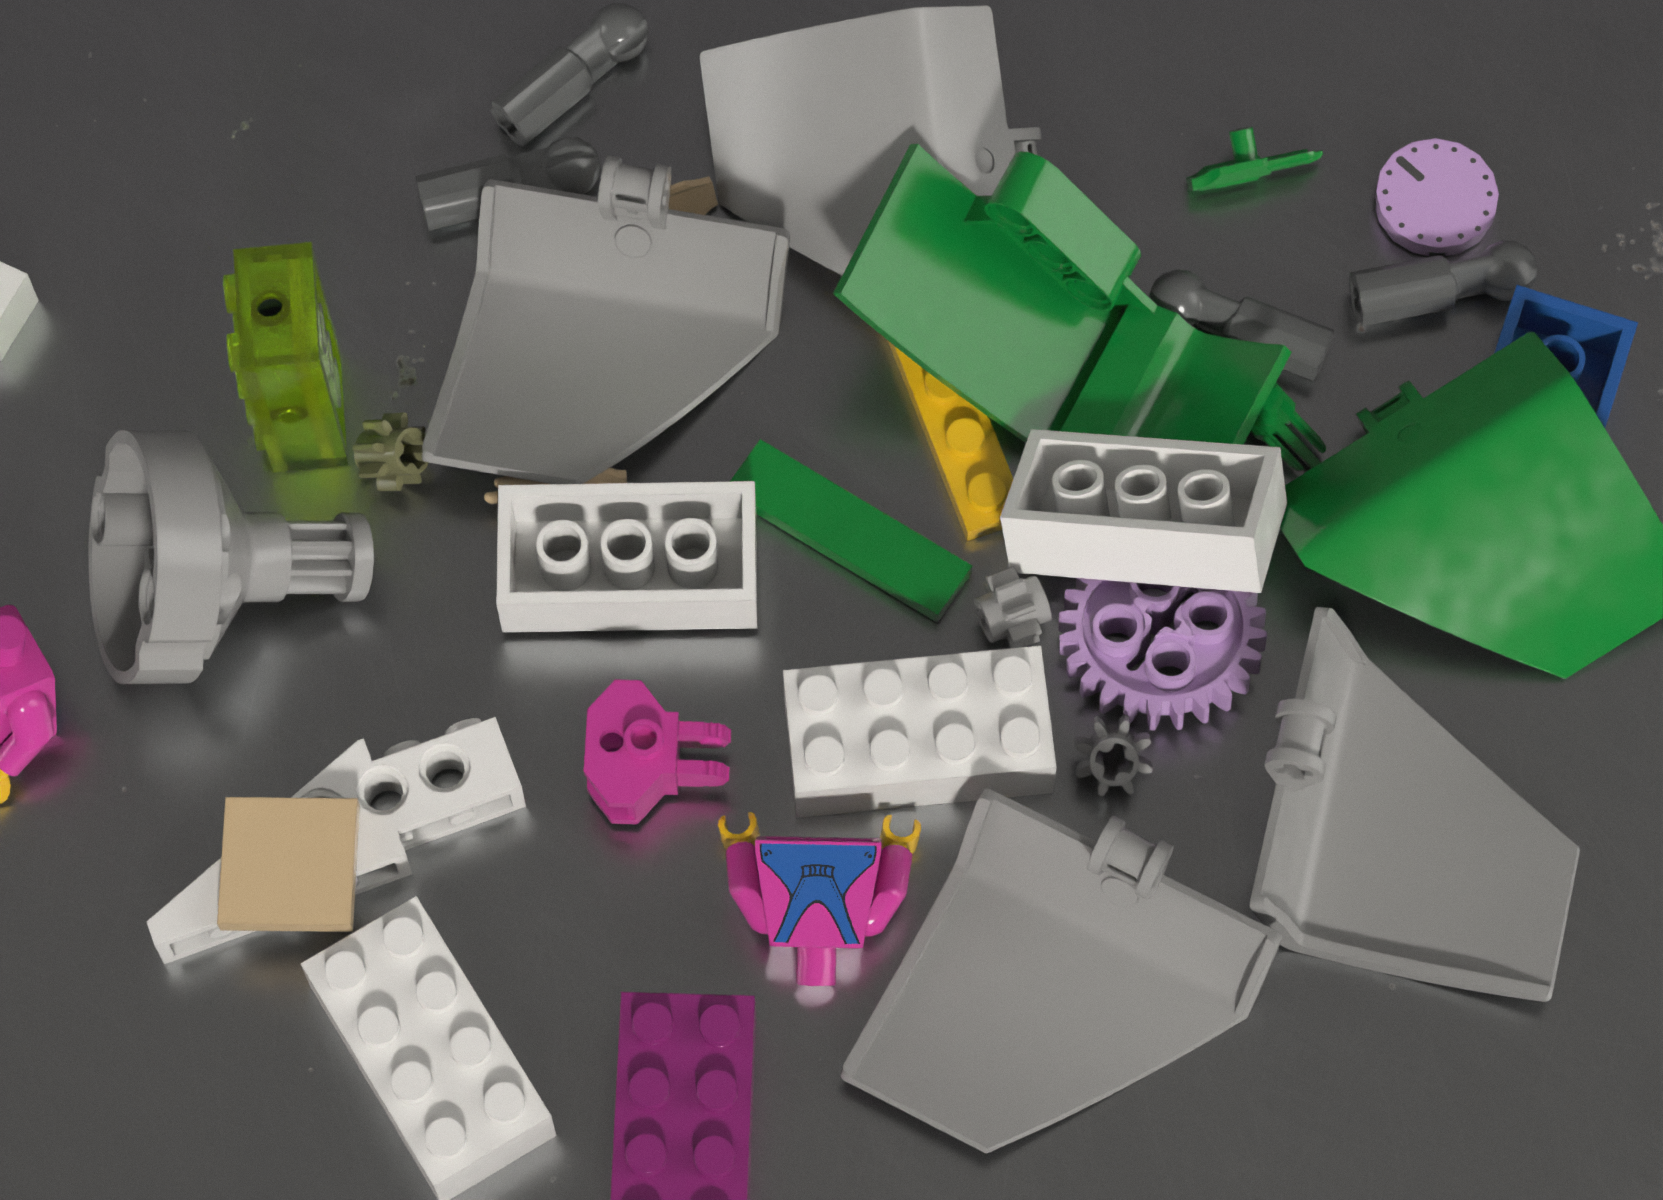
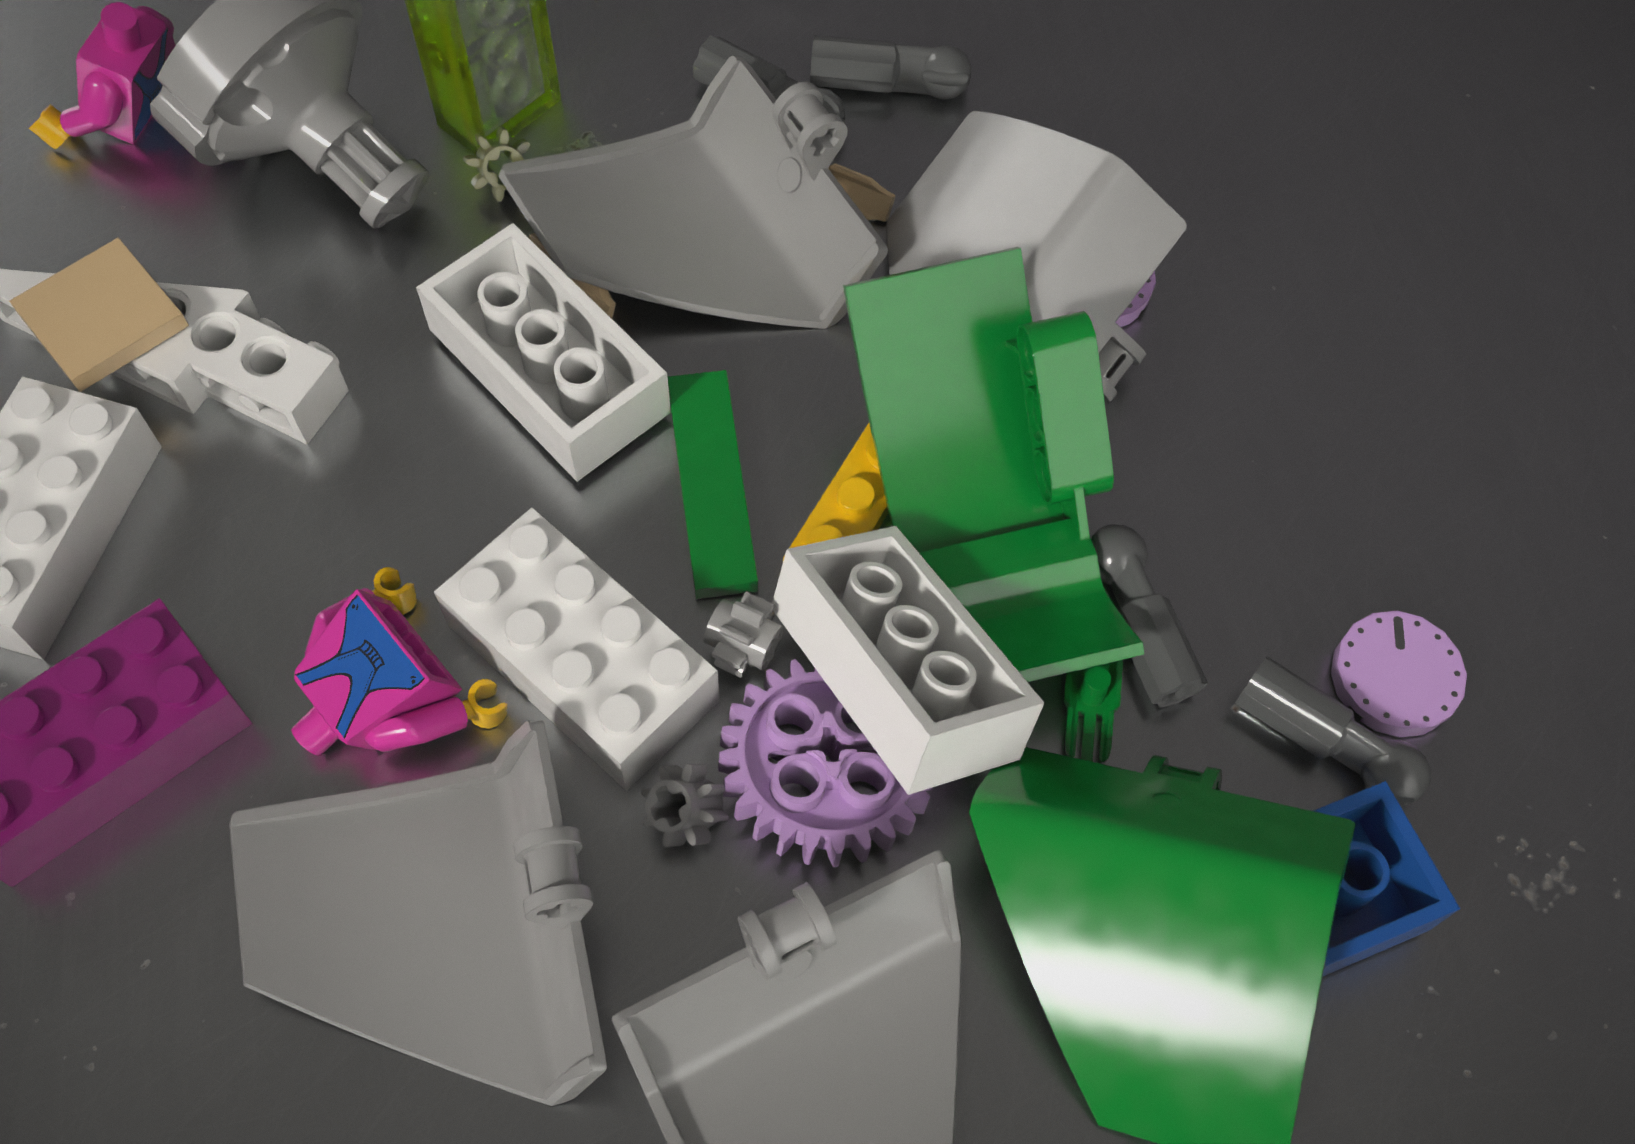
camera: 45 degrees right, 5 degrees down
dark pink hinge [584,679,731,824] -> none
green piece [1186,127,1323,191] -> none

